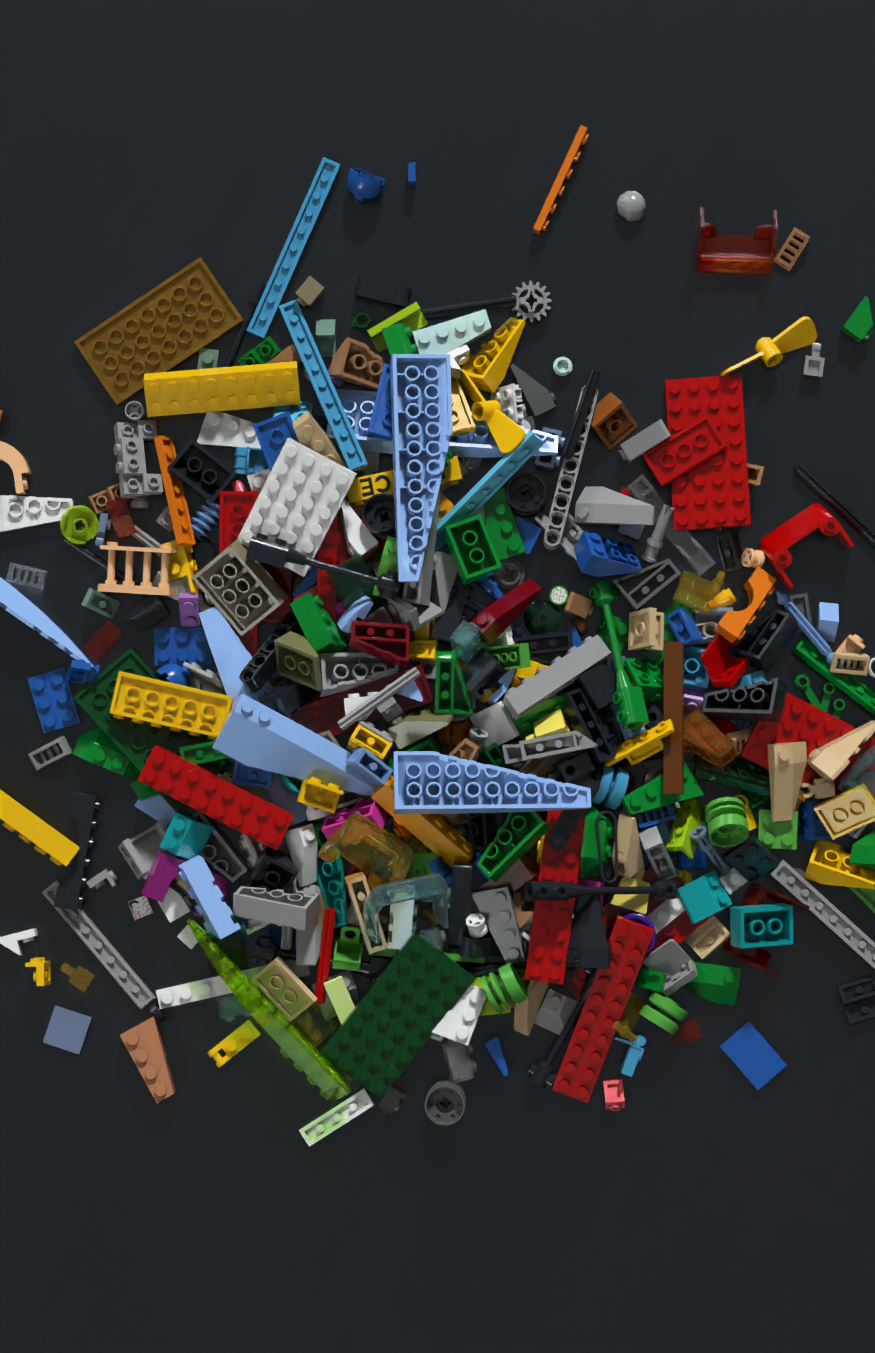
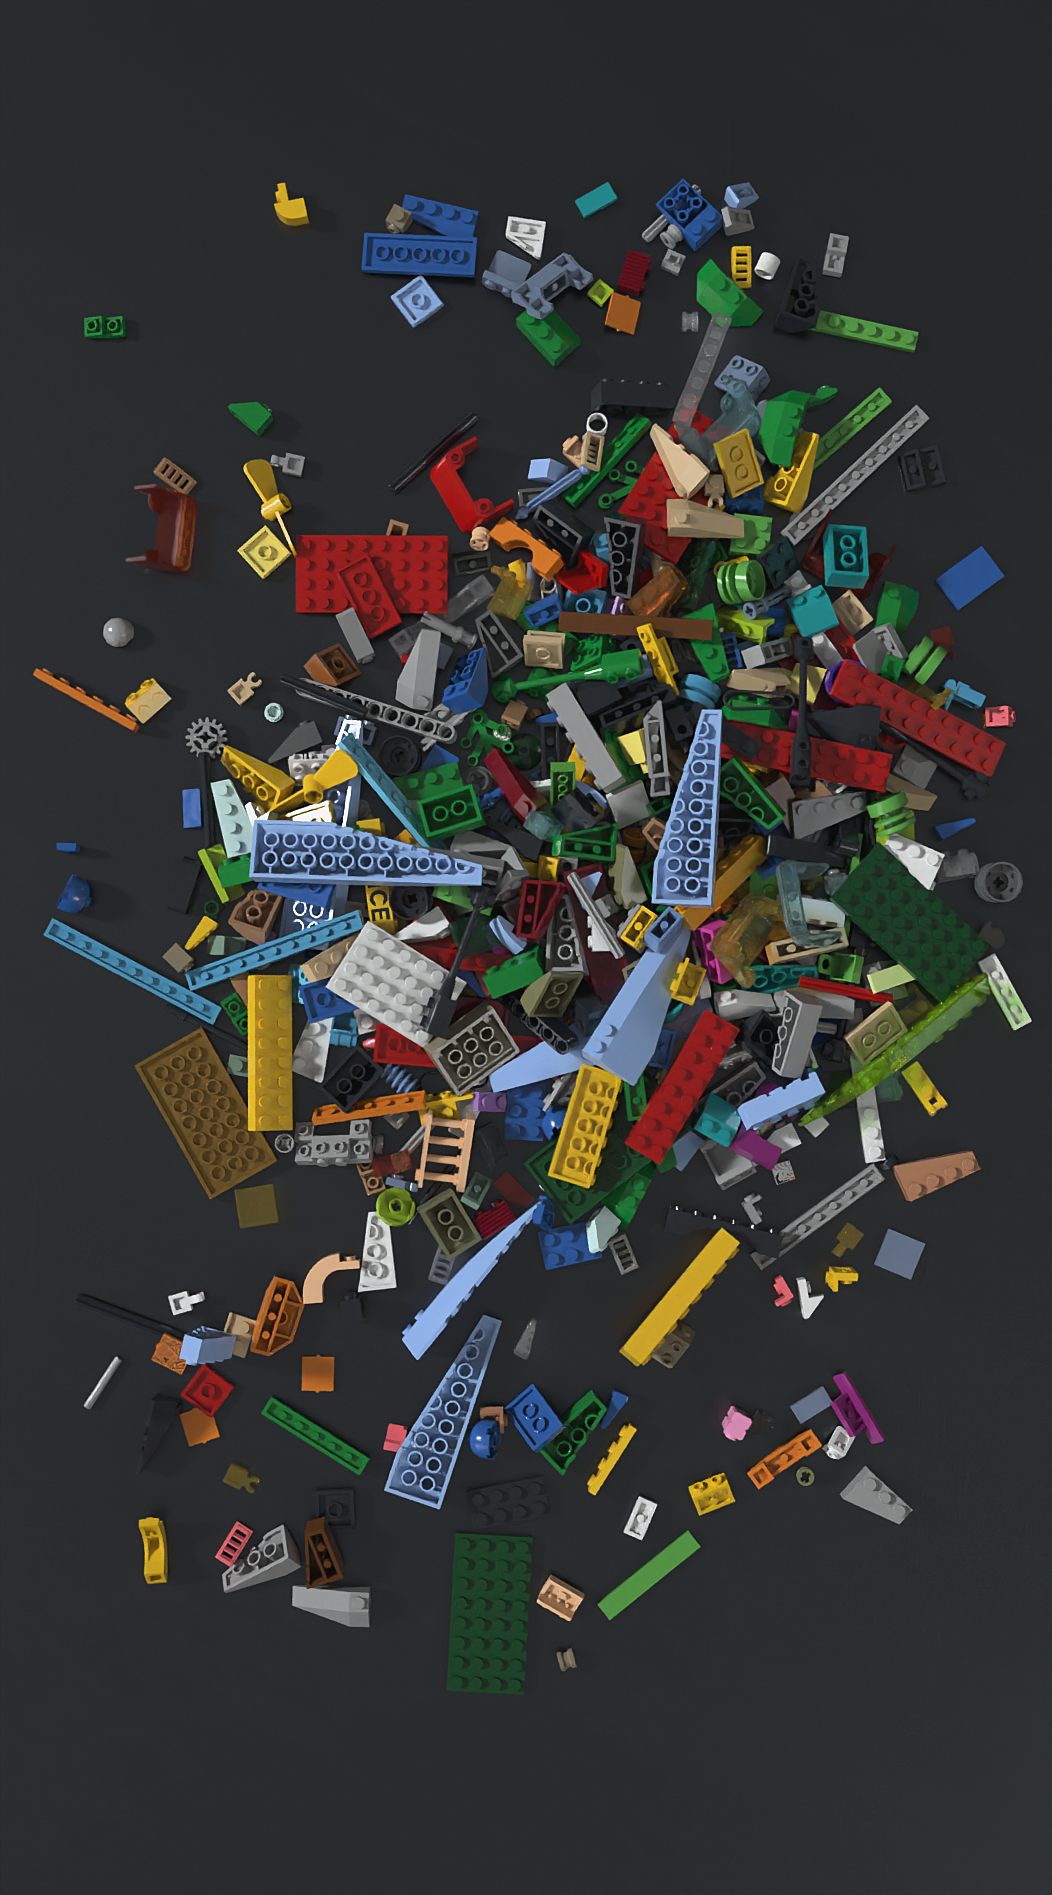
camera: 85 degrees left, 0 degrees up
white wheel [466,913,488,938] -> none
light grey wheel [467,727,488,750] -> none
none -> yellow bracket [125,678,171,724]
none -> slope [183,788,203,828]
none -> yellow slope [185,916,220,951]
none -> tan plate [227,672,263,706]
none -> clear yellow plate [234,1184,279,1228]
none -> light yellow plate [237,525,292,580]
none -> olive slope [416,1188,482,1260]
none -> green plant [461,709,515,778]
none -> dark red brick [472,1199,517,1241]
none -> light aqua slope [586,1206,621,1253]
none -> coral bracket [773,1275,794,1307]

